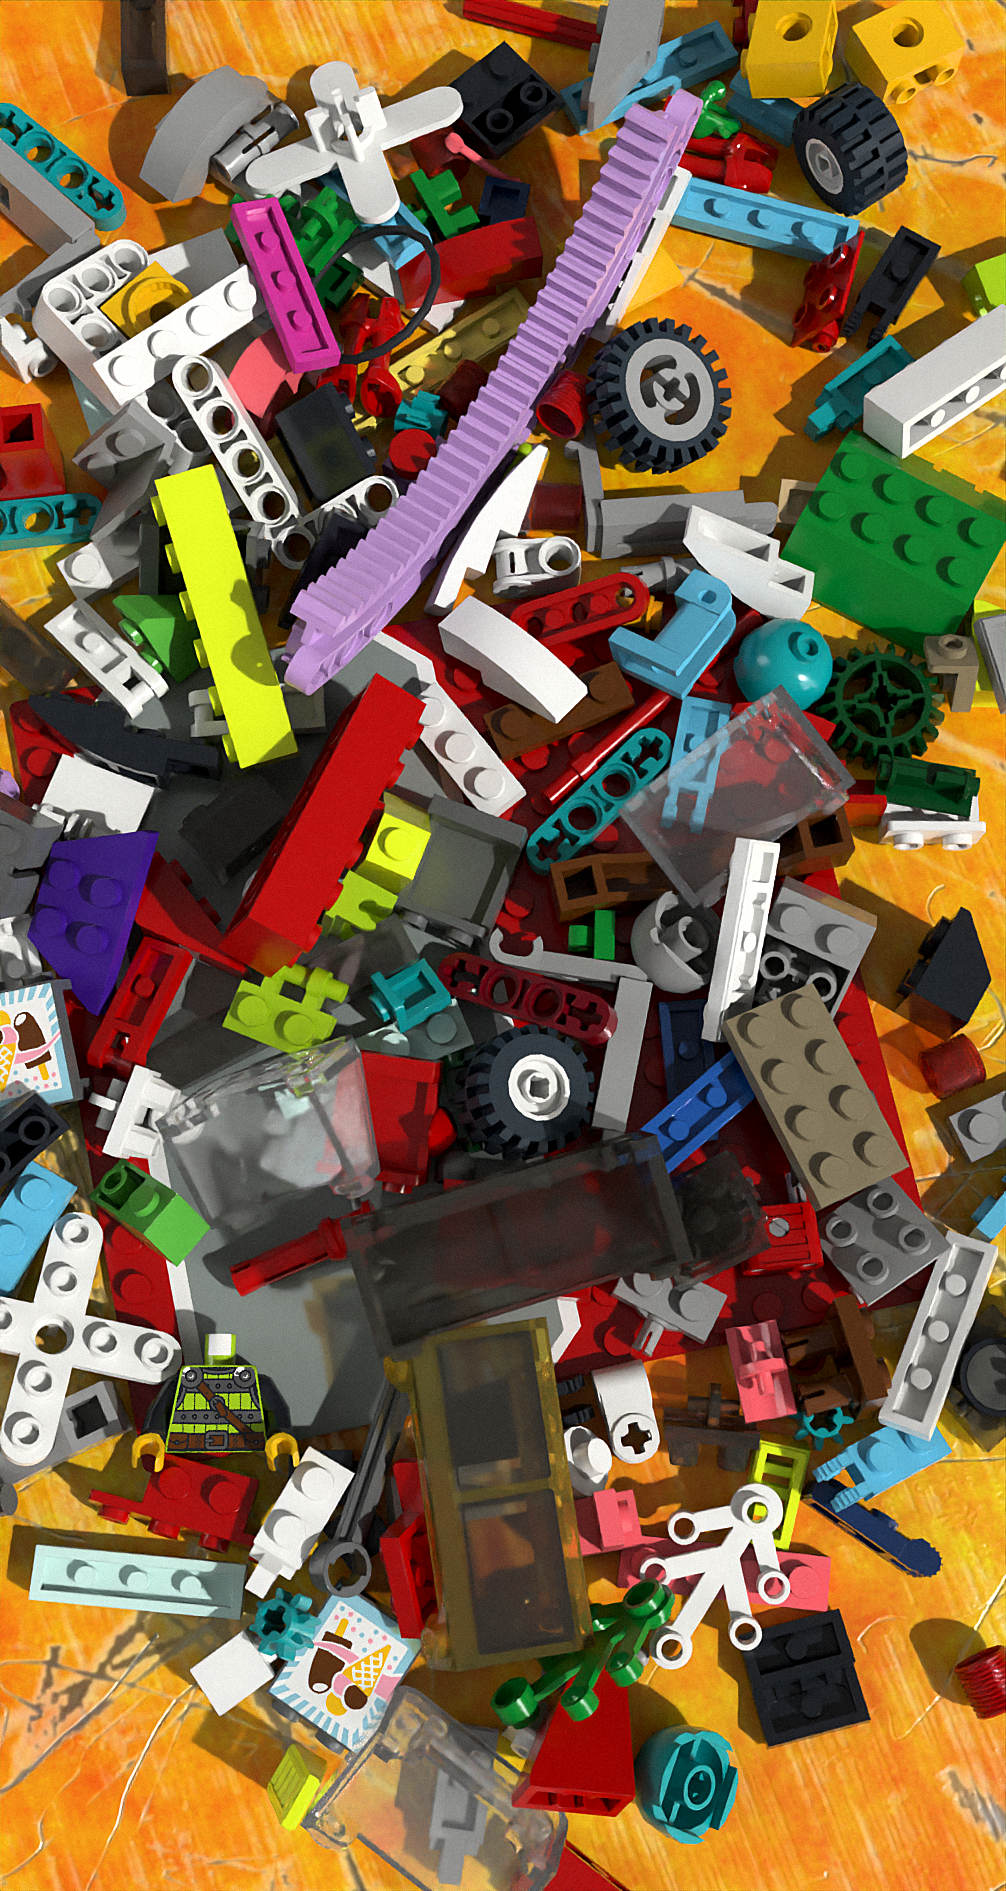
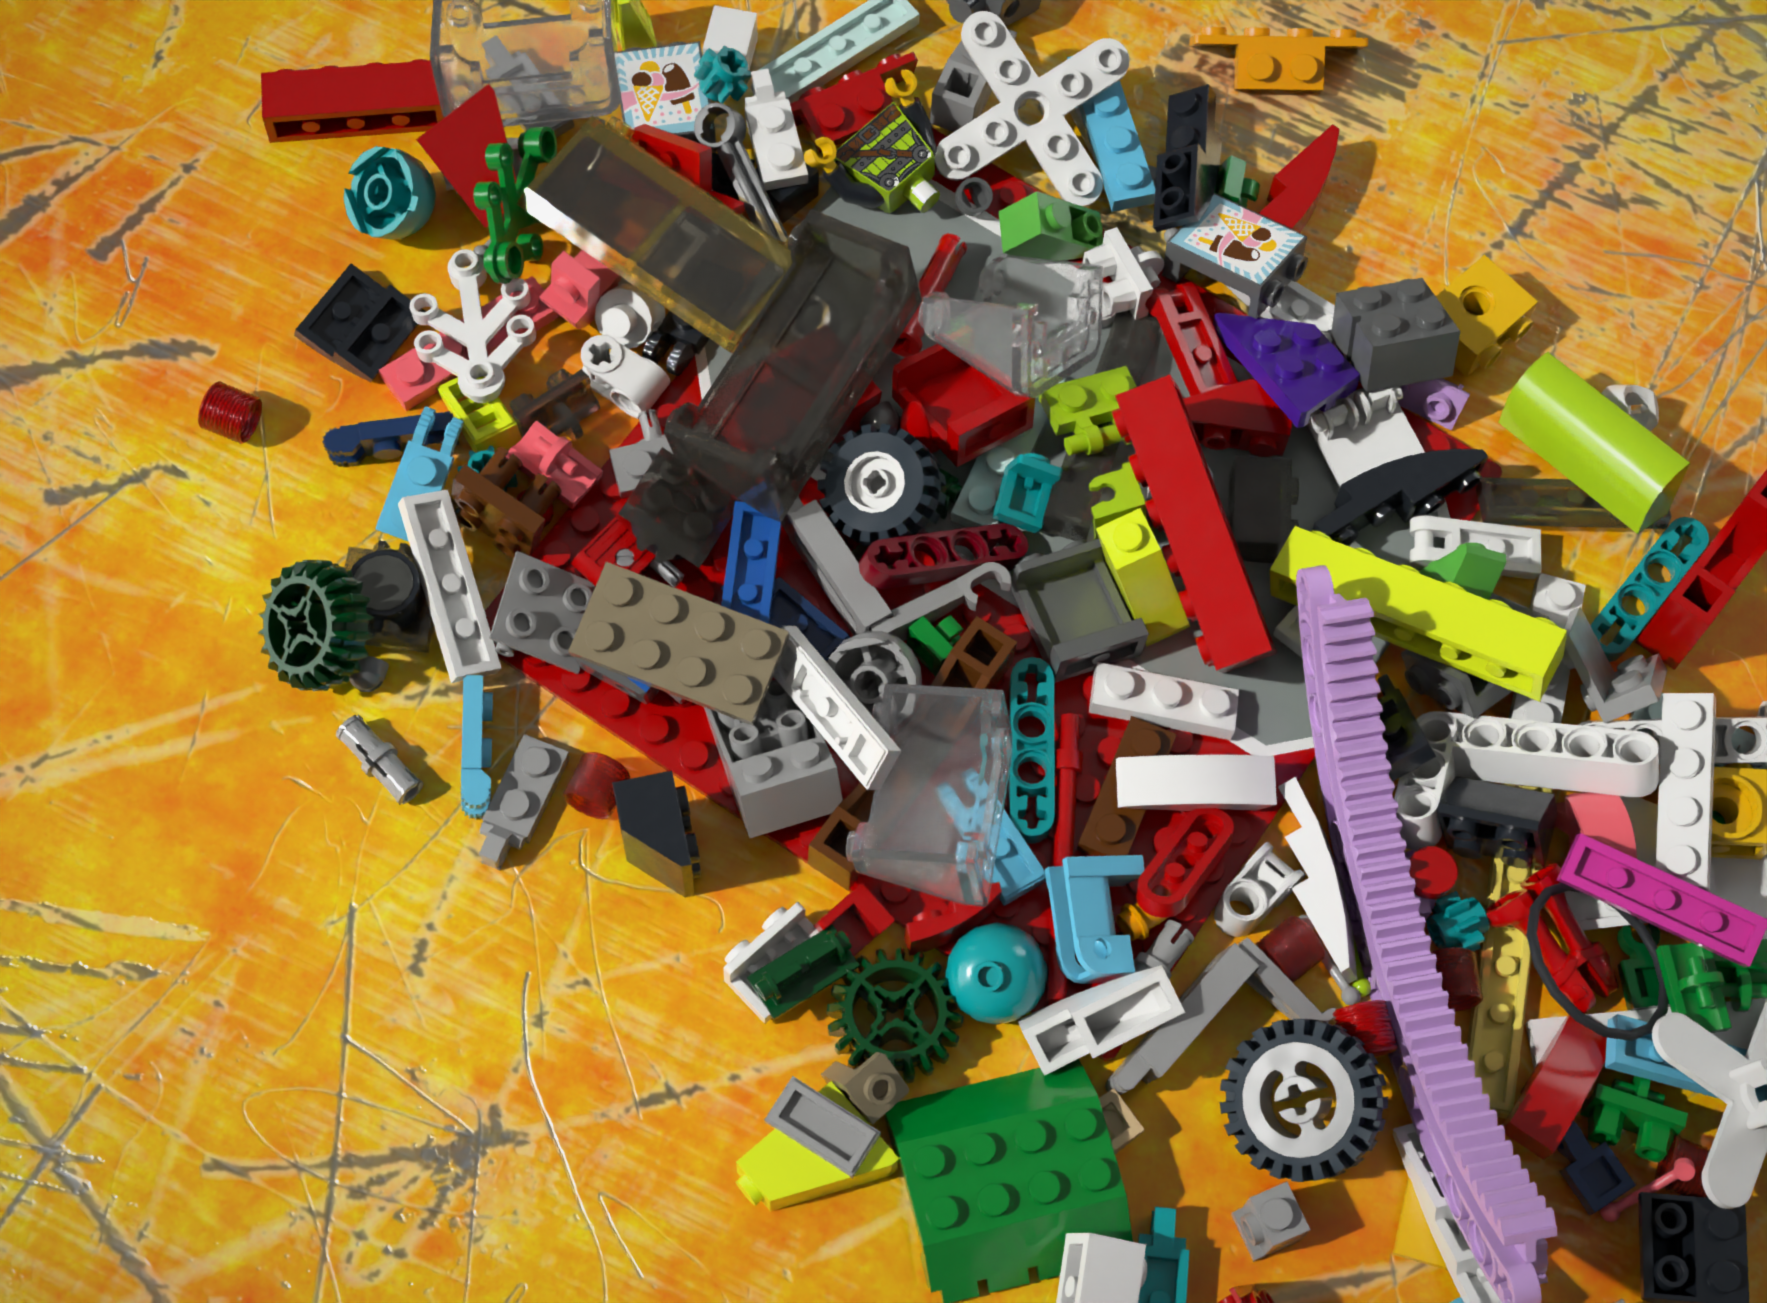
camera: 135 degrees right, 10 degrees down
none -> dark grey hinge [955,177,993,216]
none -> light grey brick [1231,1182,1311,1262]

